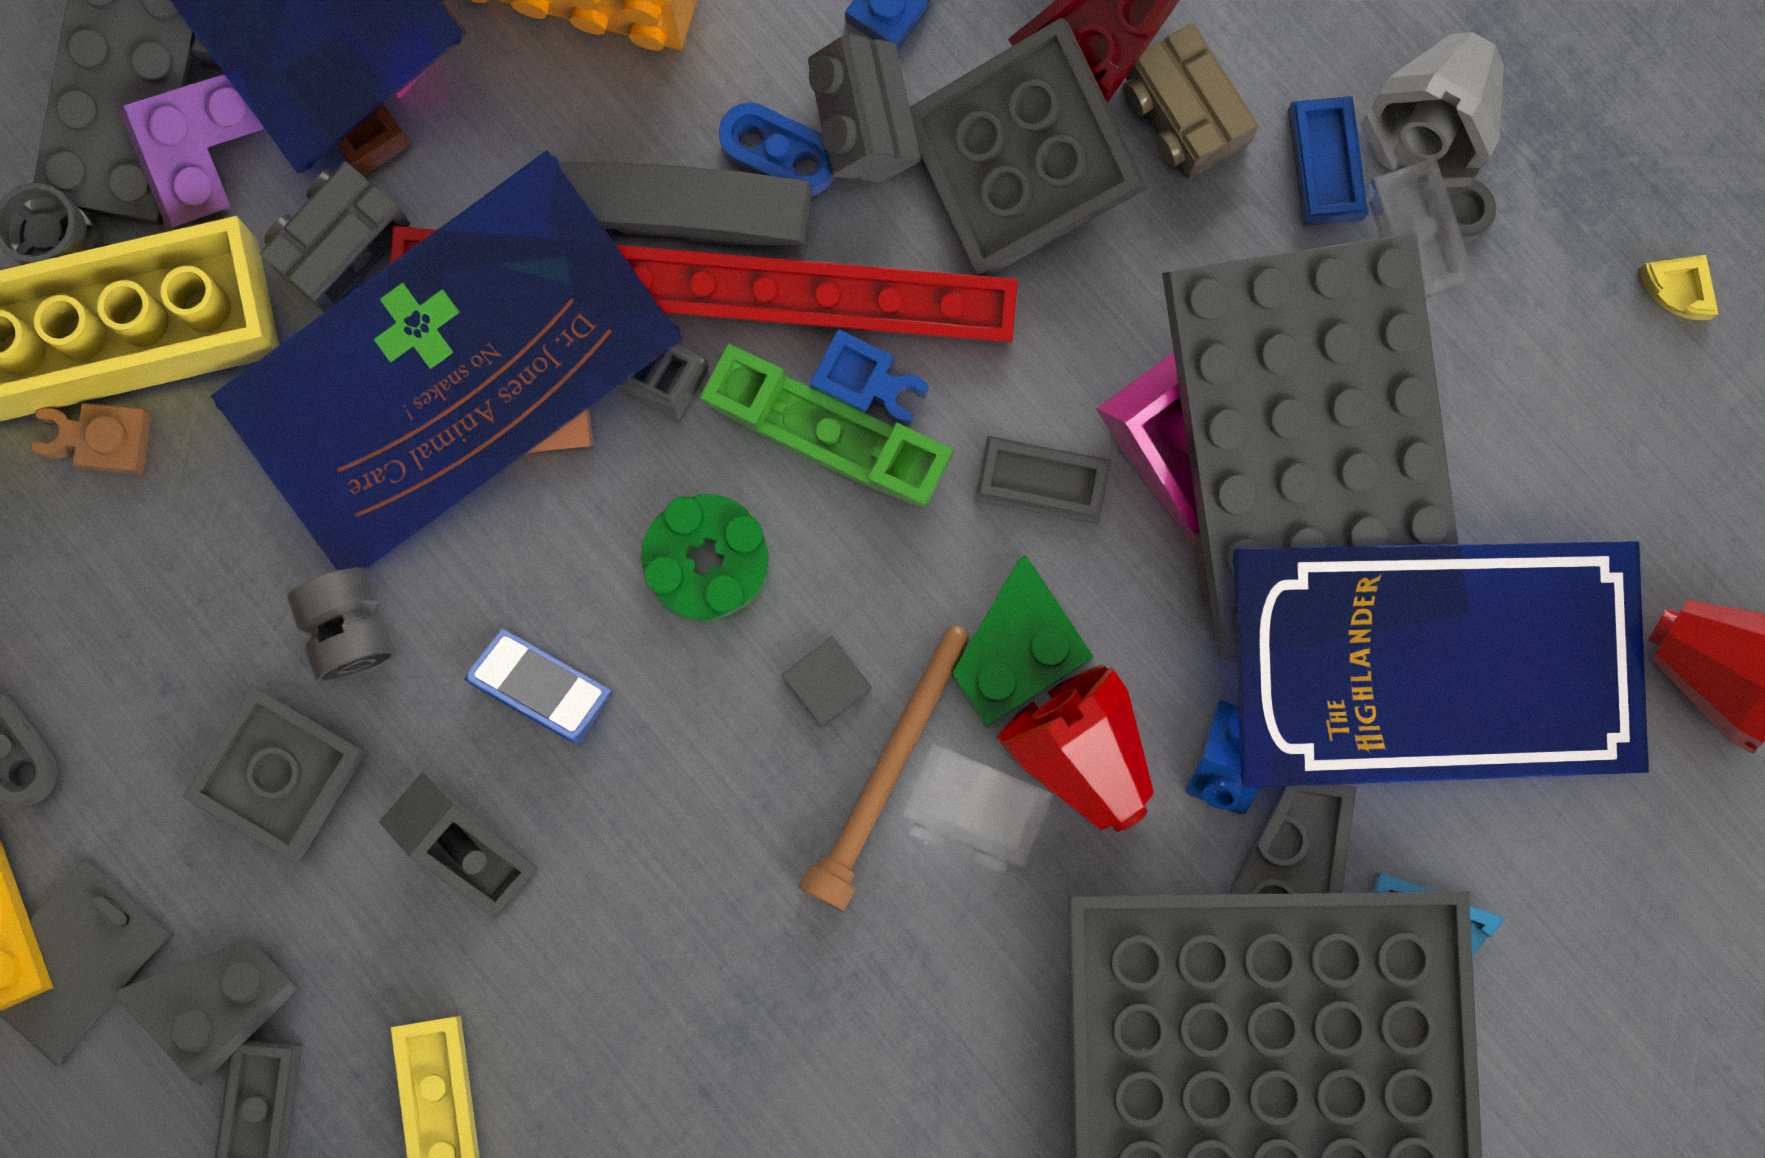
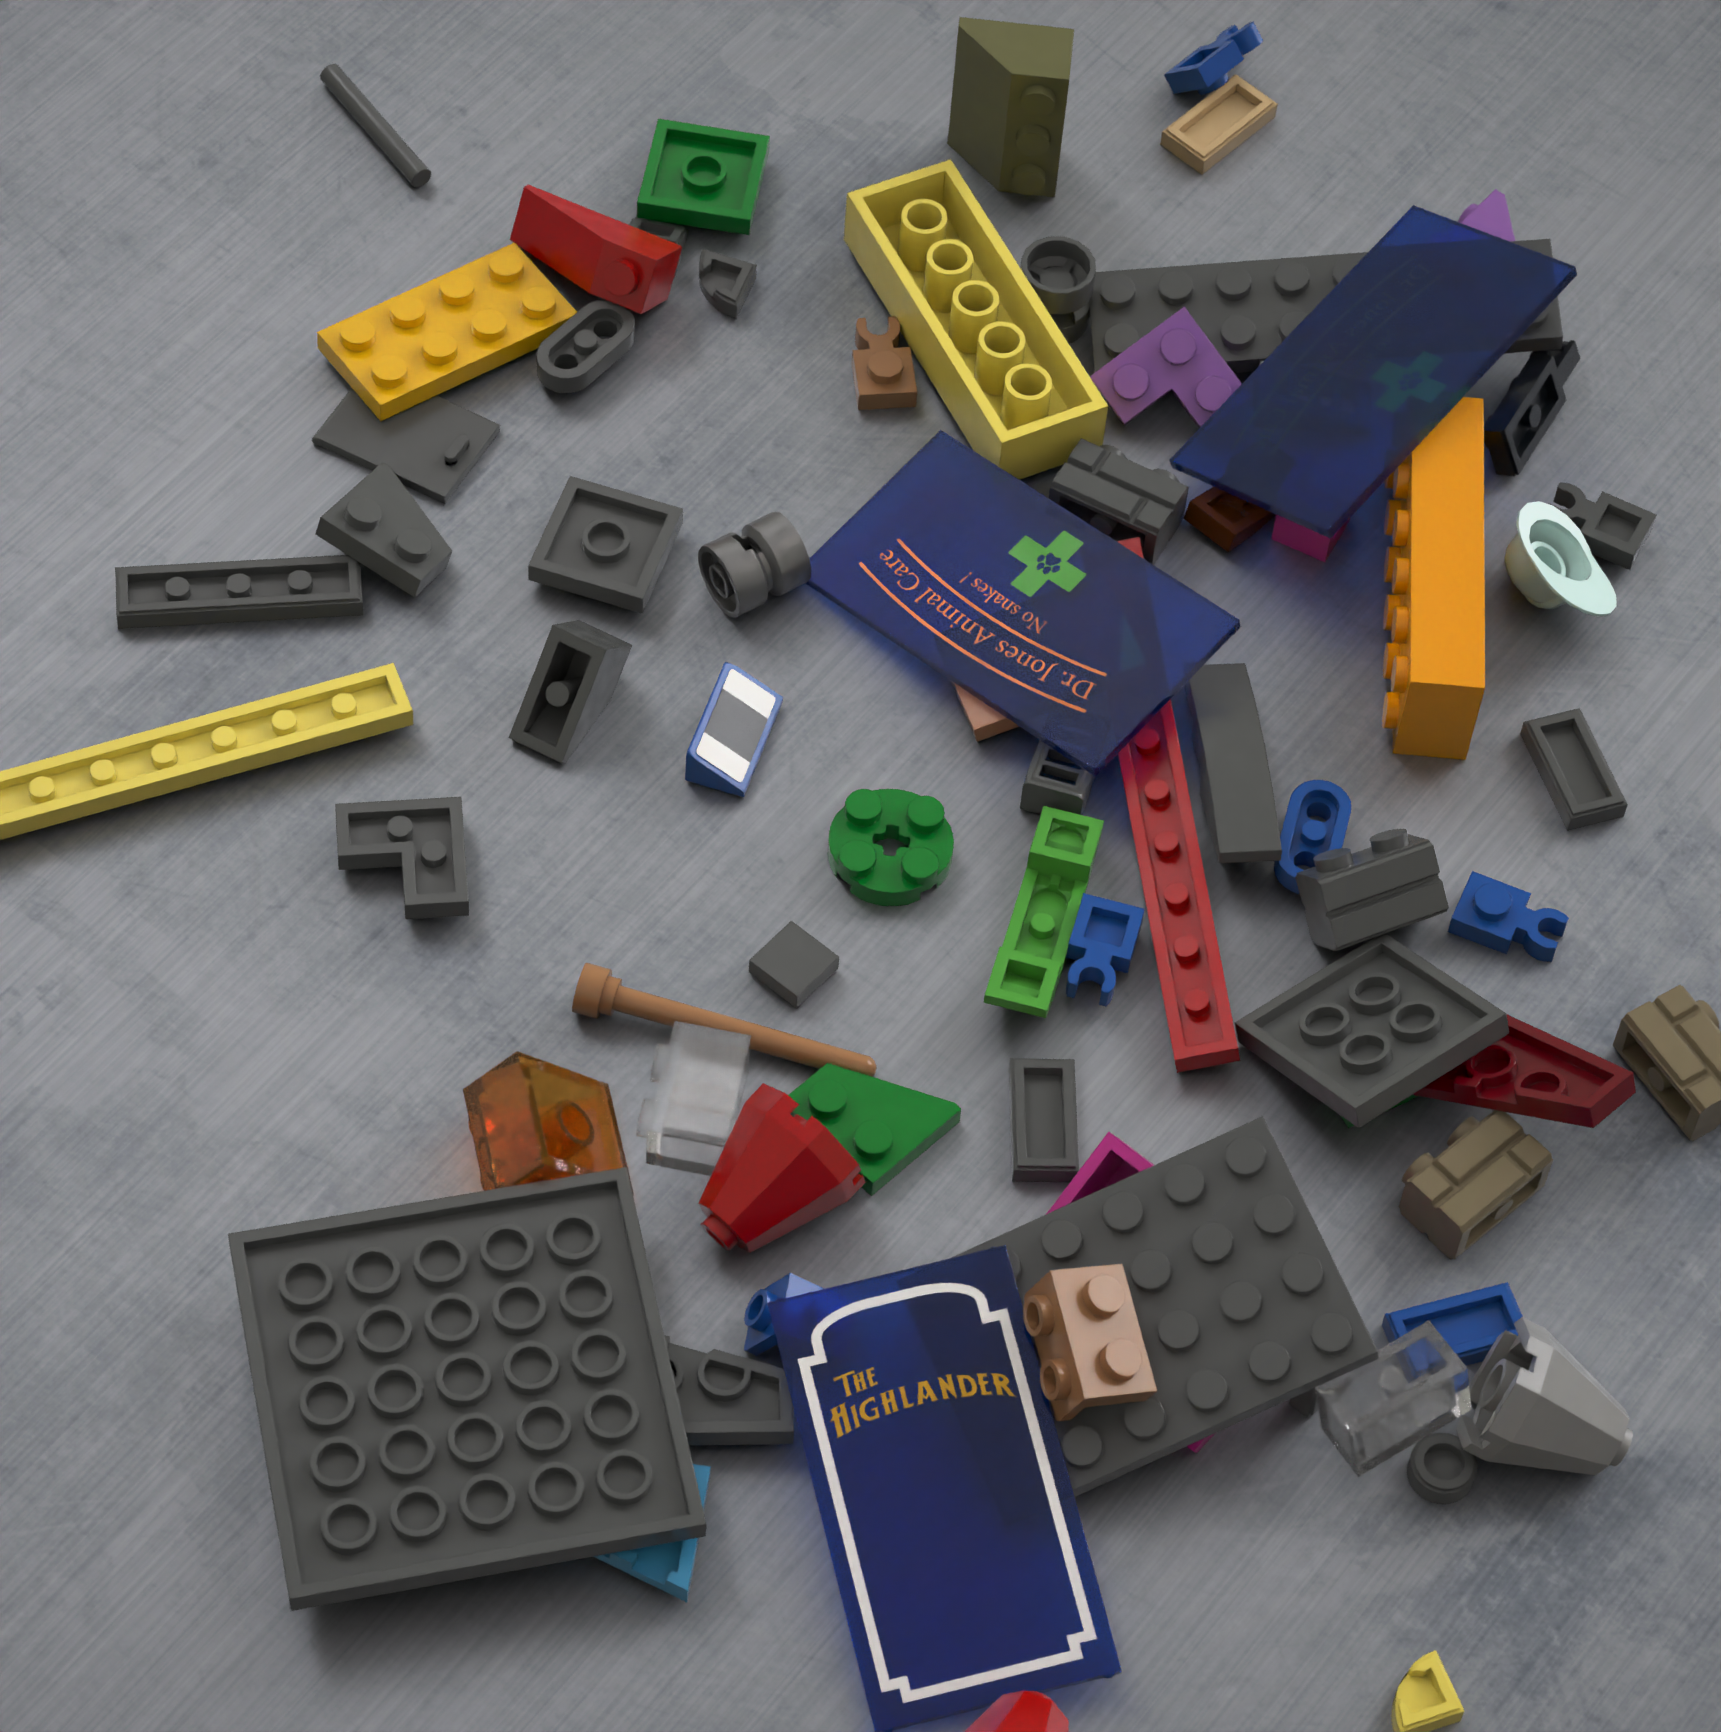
camera: 75 degrees right, 25 degrees down
none -> dark grey plate [335,797,469,919]
none -> clear orange slope [463,1051,634,1195]
none -> medium nougat bracket [1023,1264,1157,1421]

